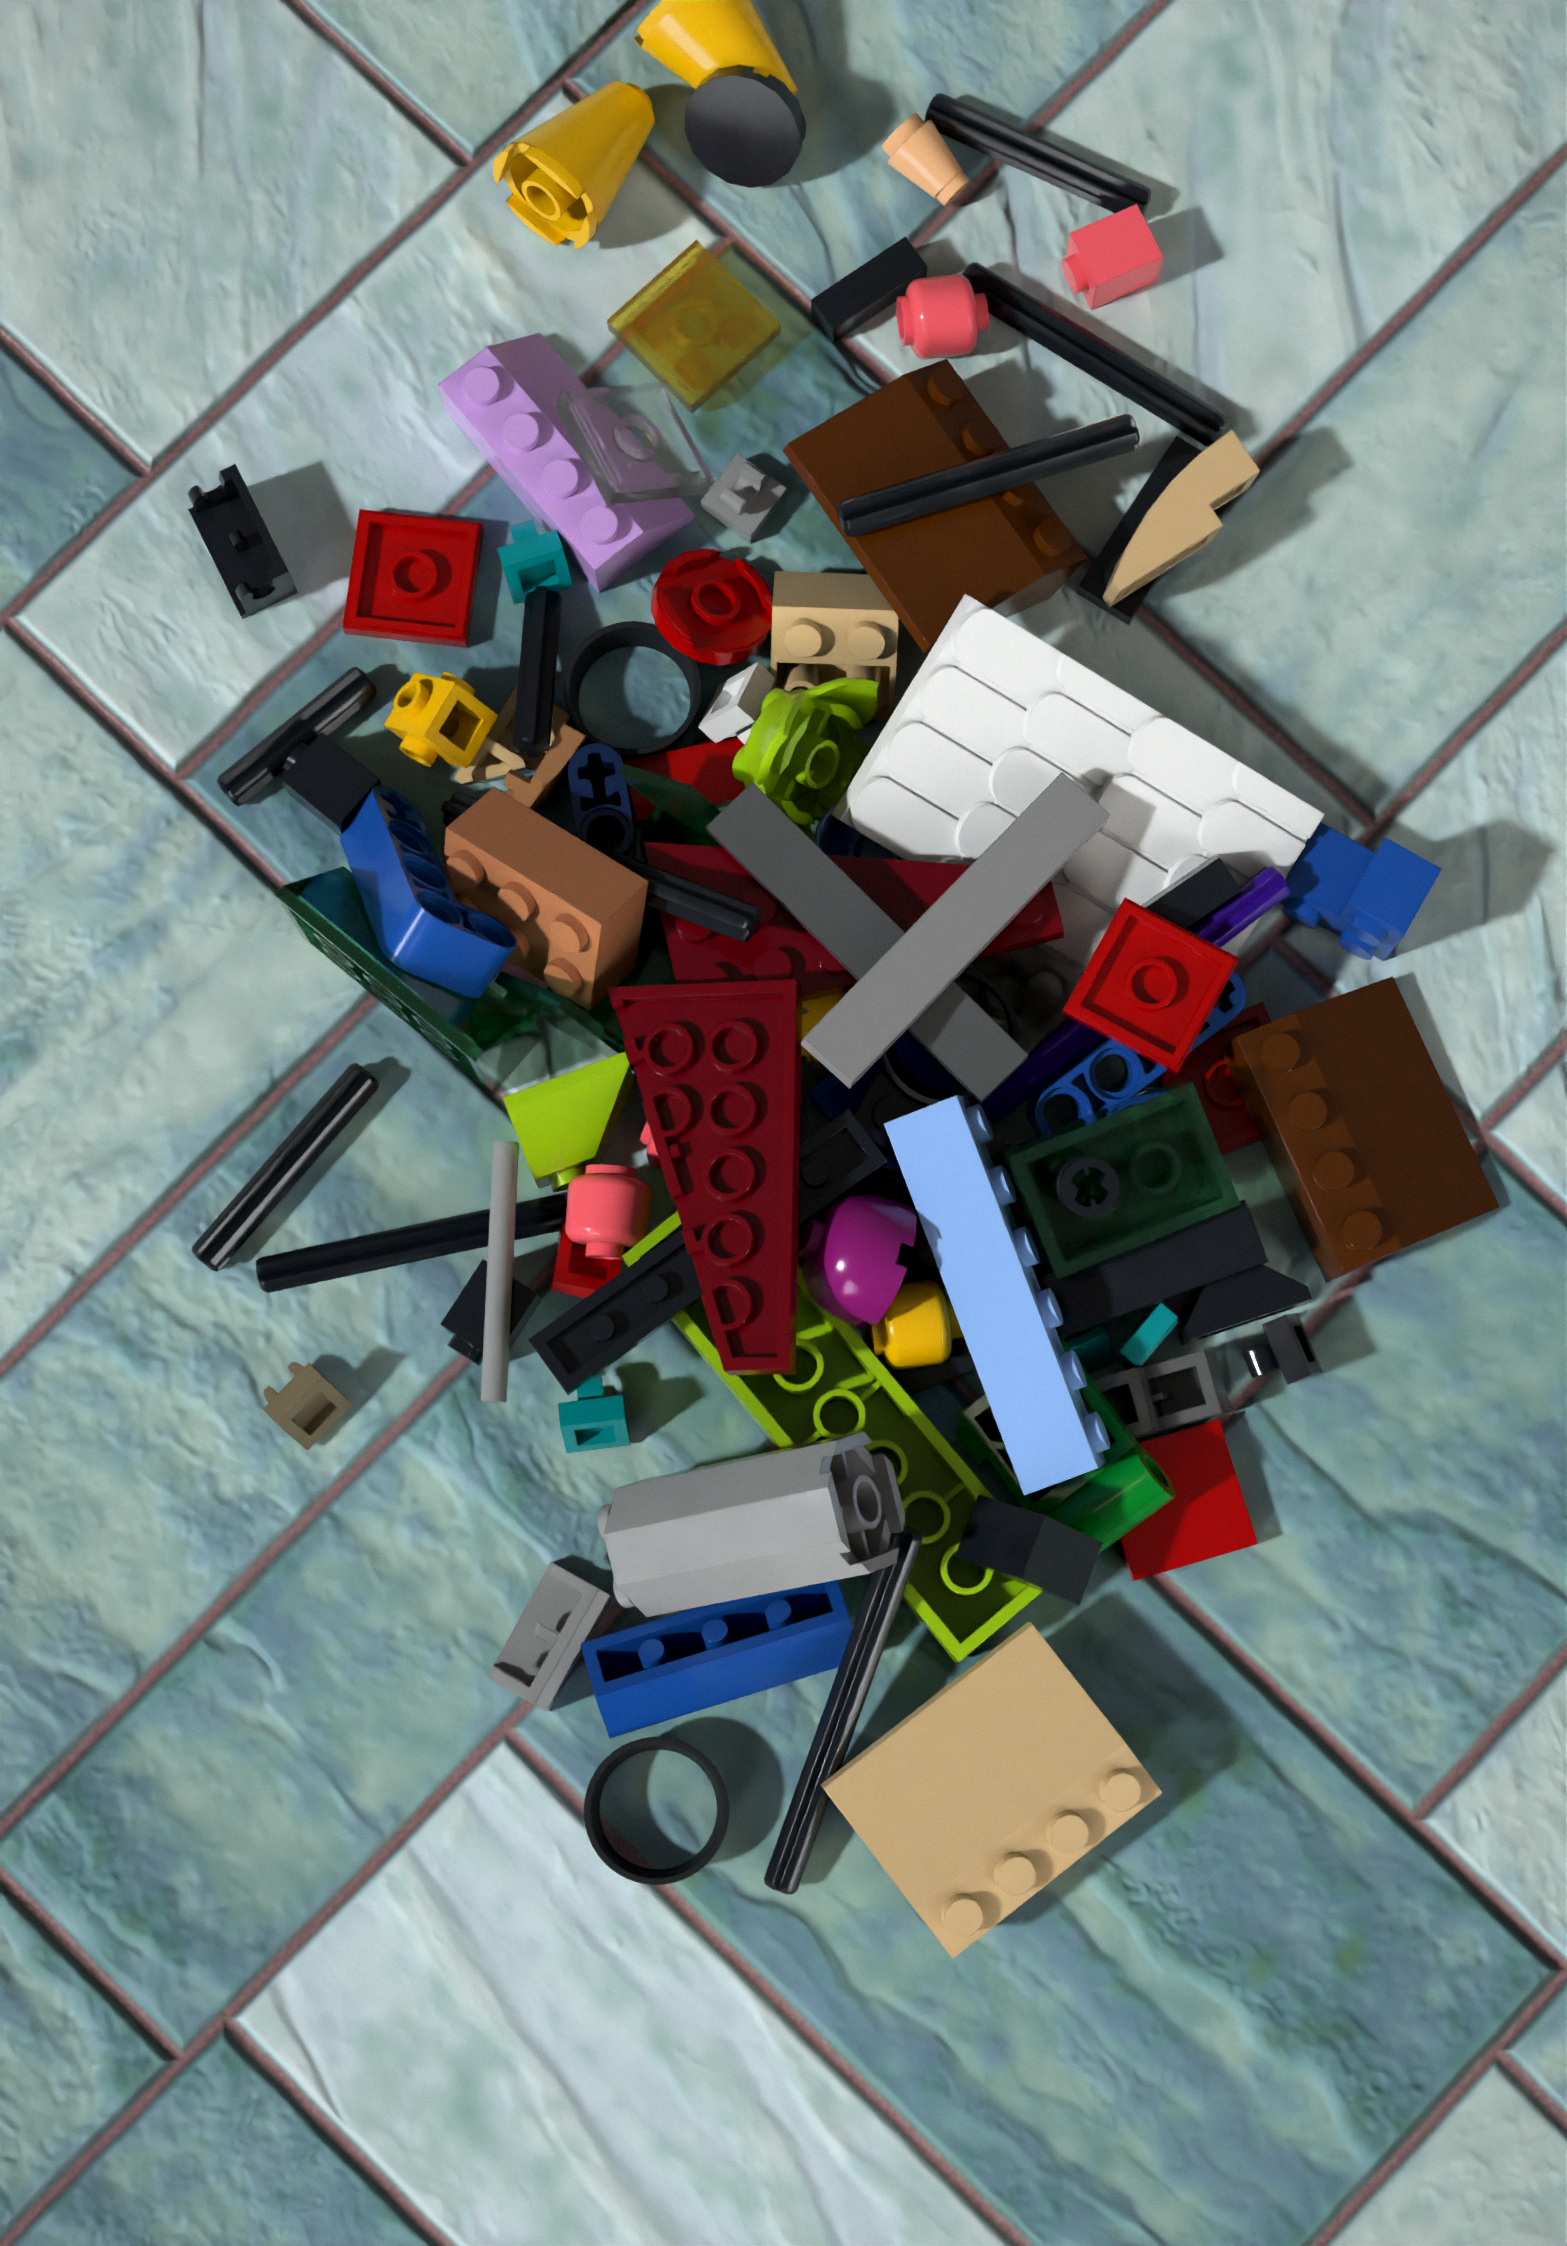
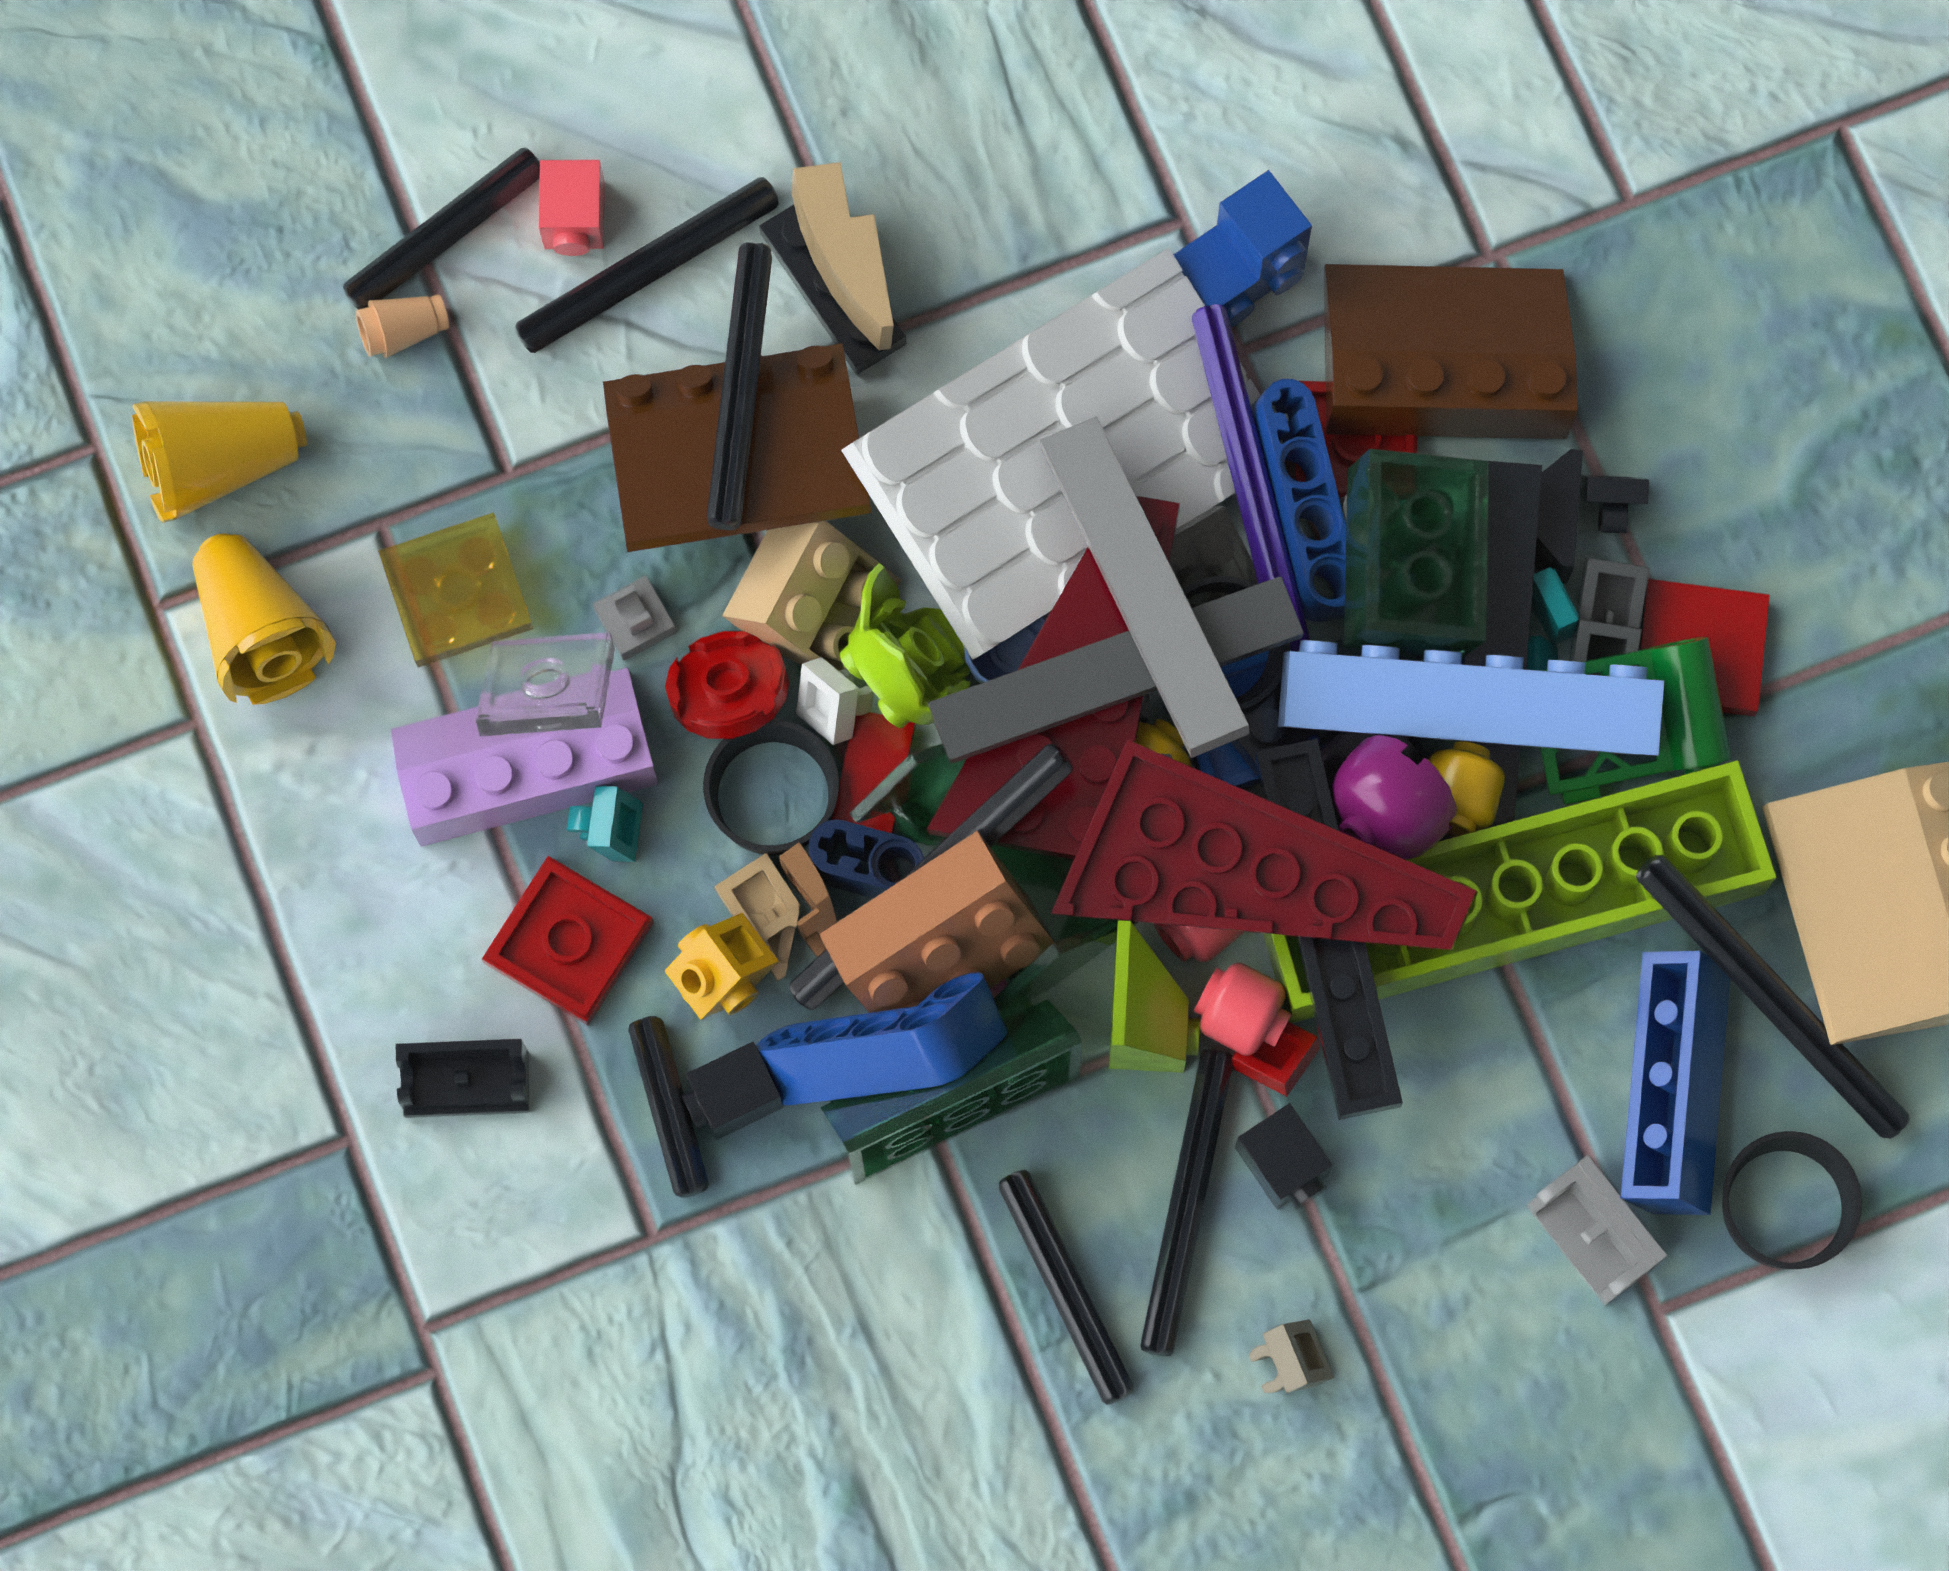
camera: 65 degrees left, 5 degrees down
light grey bar [480,1141,519,1403] -> none
black axle [513,586,562,757] -> none
teal tile [558,1373,630,1453] -> none
light grey brick [597,1431,905,1617] -> none
black tile [684,65,806,188] -> none
black piece [811,237,928,344] -> none
coral head [896,274,989,360] -> none
black slope [955,1494,1103,1606] -> none
black bush [1056,1155,1119,1216] -> none
red tile [1062,897,1240,1075] -> none
black piece [1141,855,1242,929] -> none

